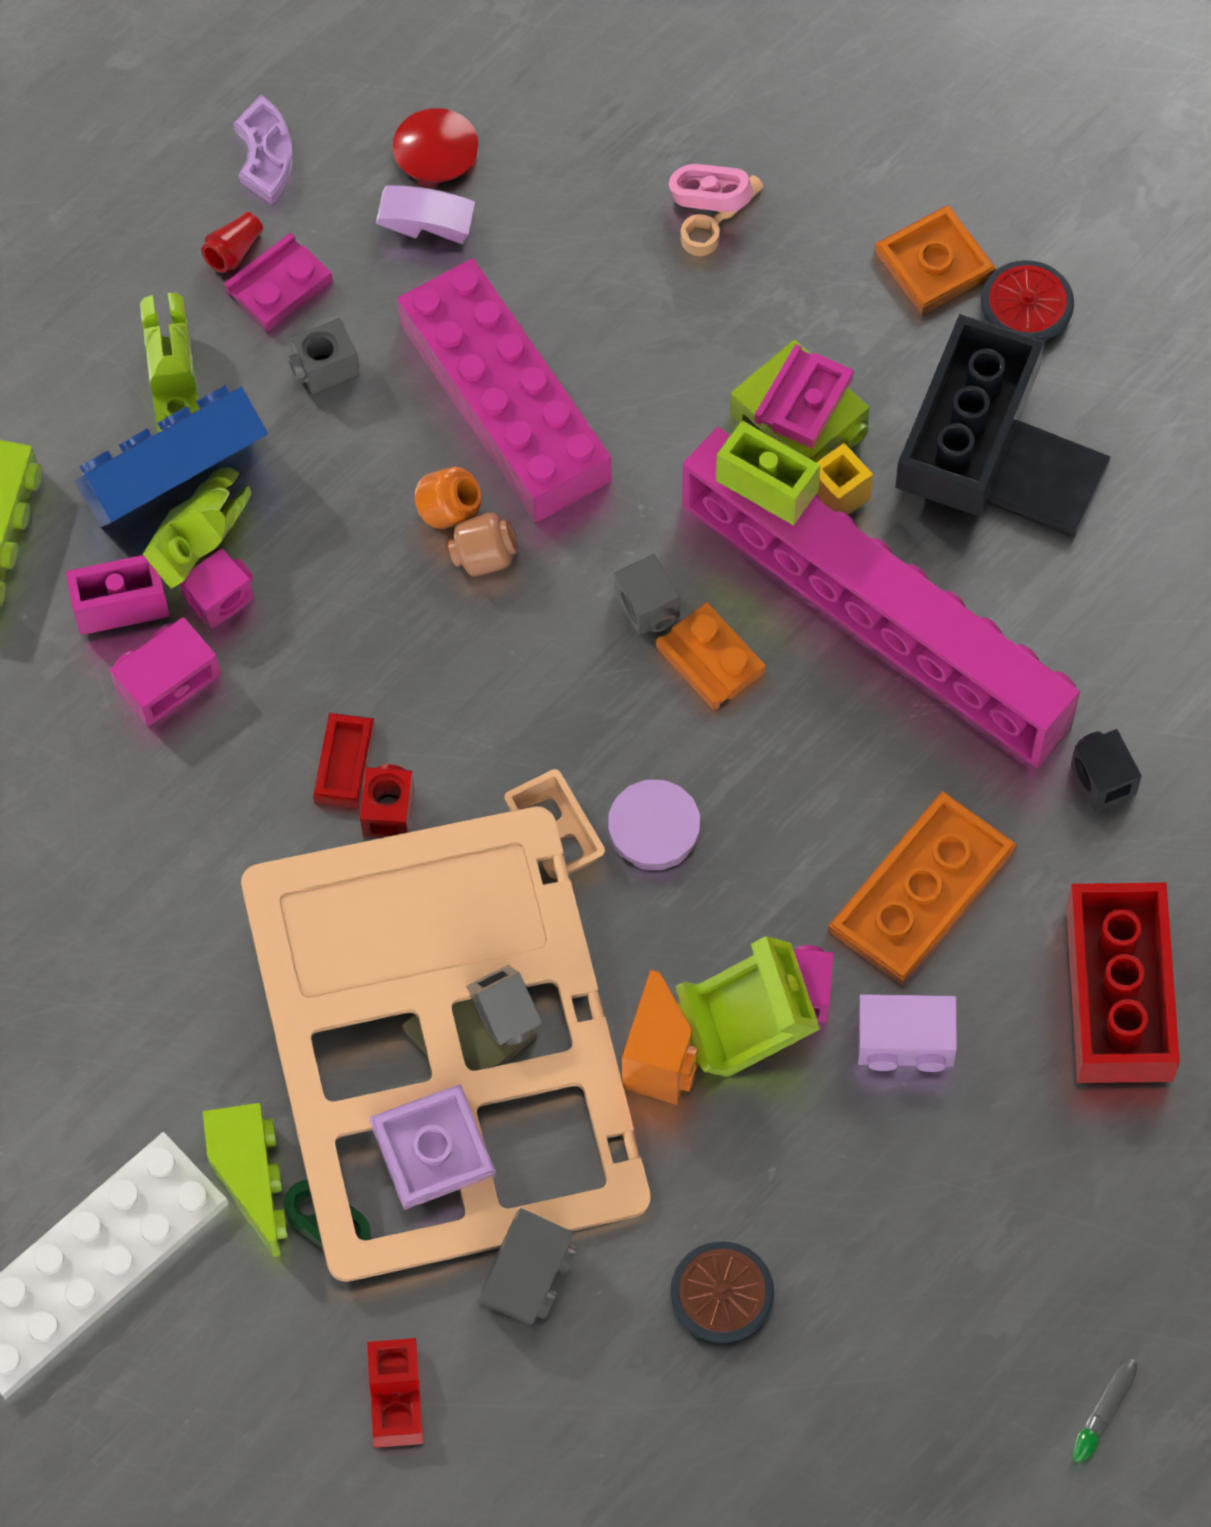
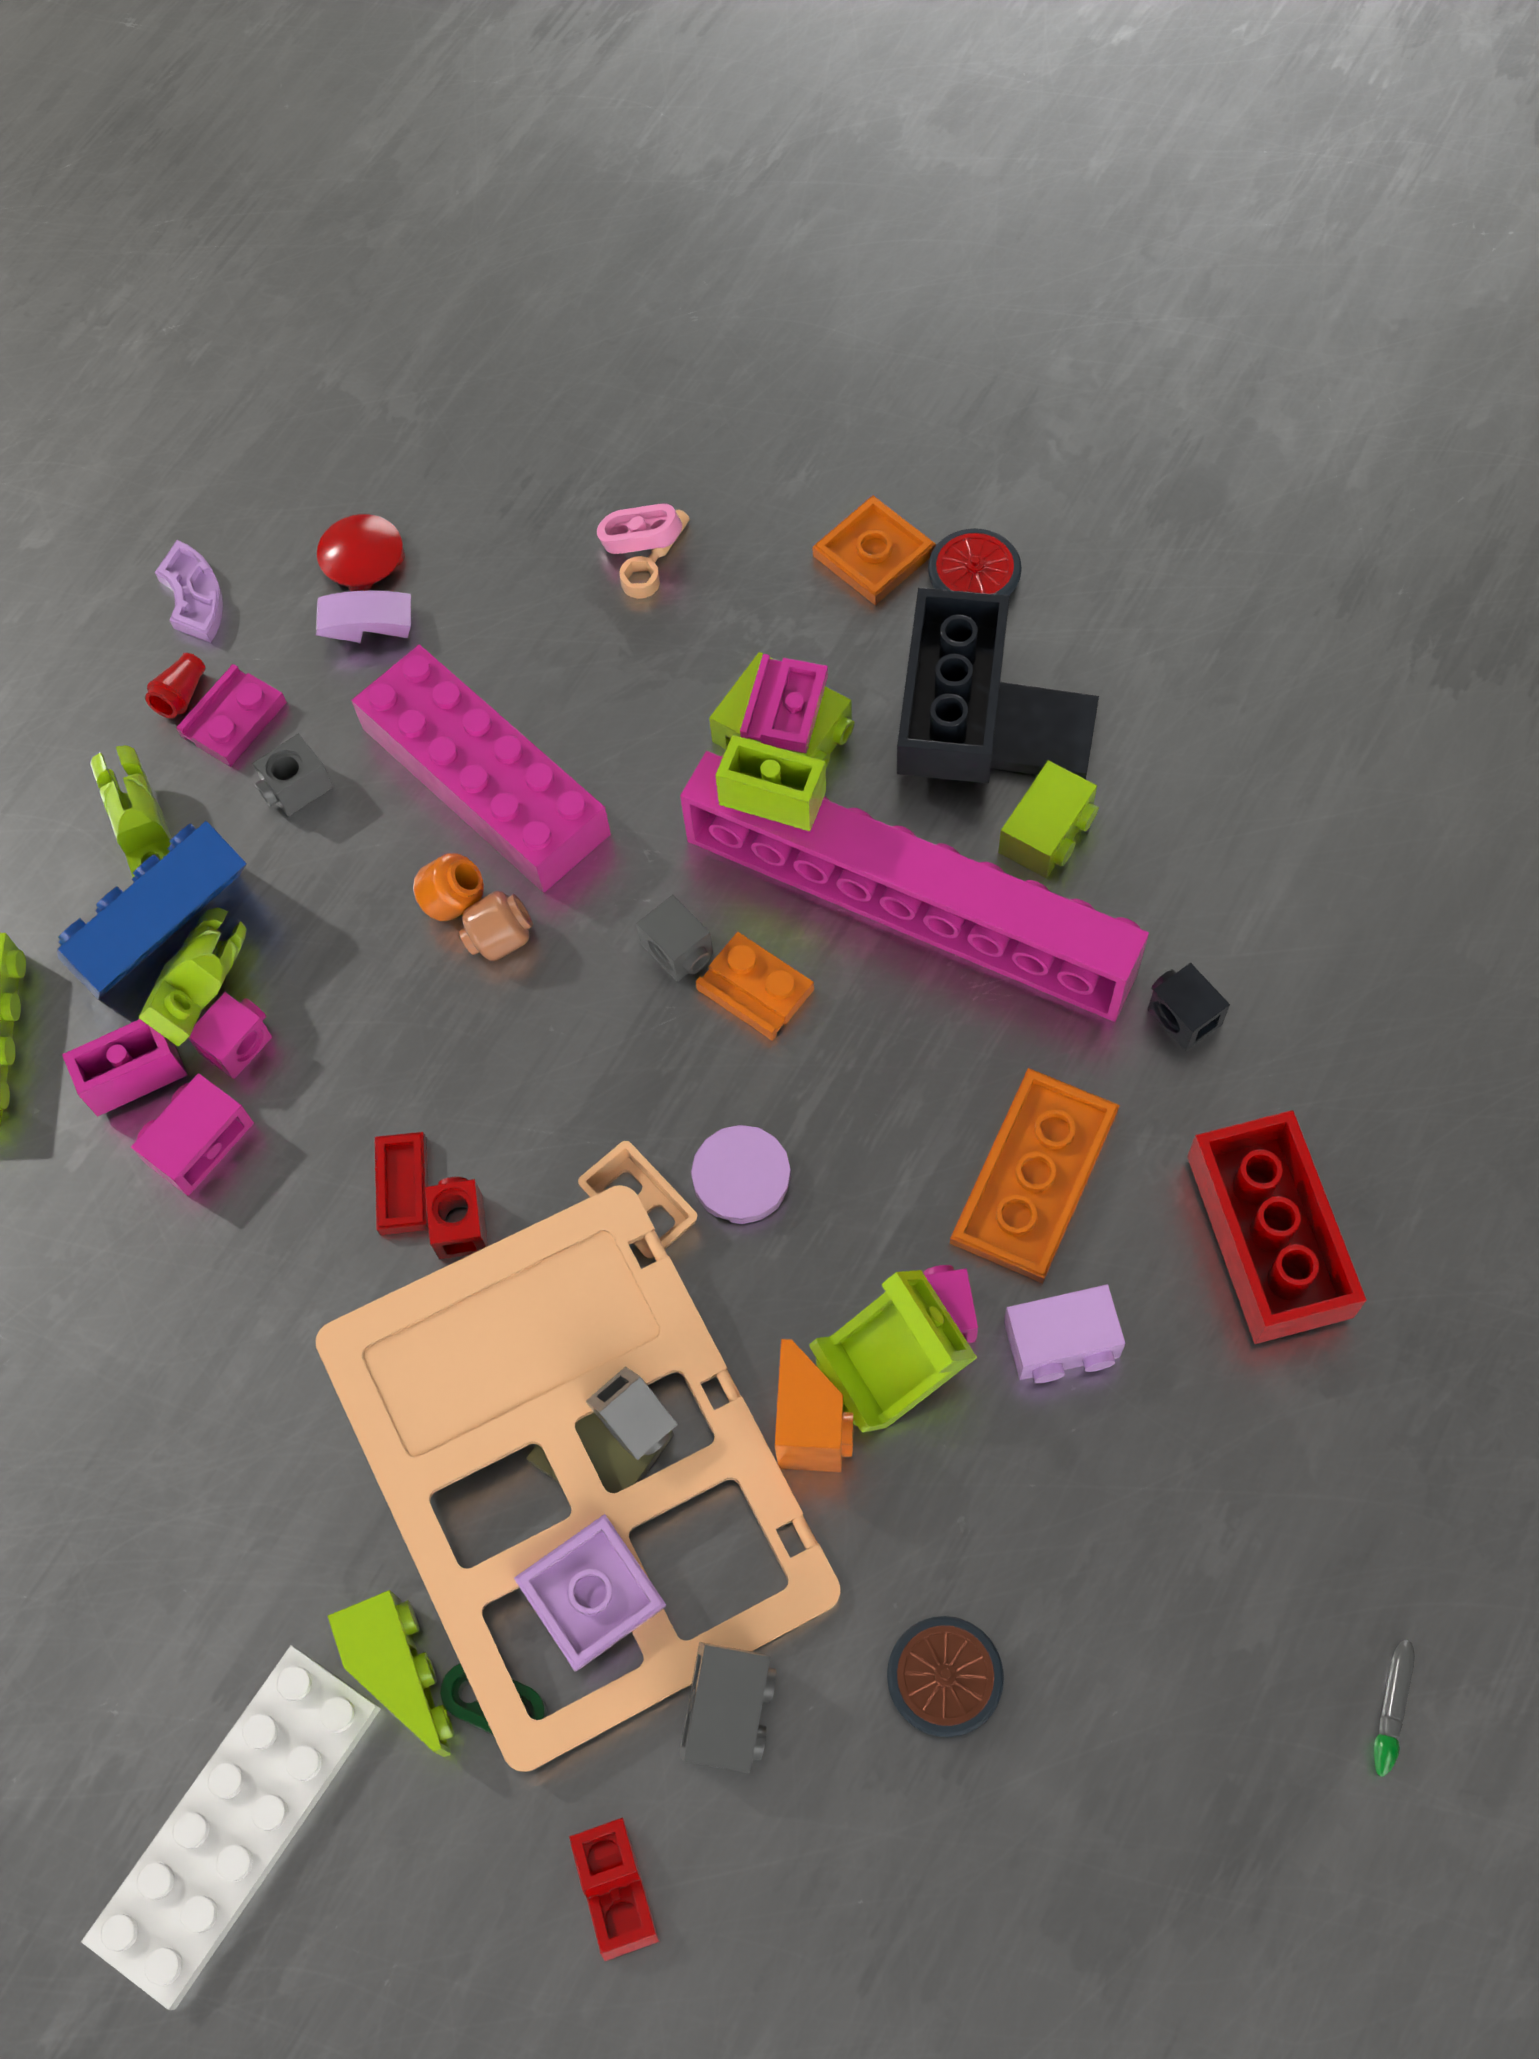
camera: 10 degrees left, 0 degrees up
yellow brick [816,443,873,515] -> none
none -> lime brick [998,760,1099,879]

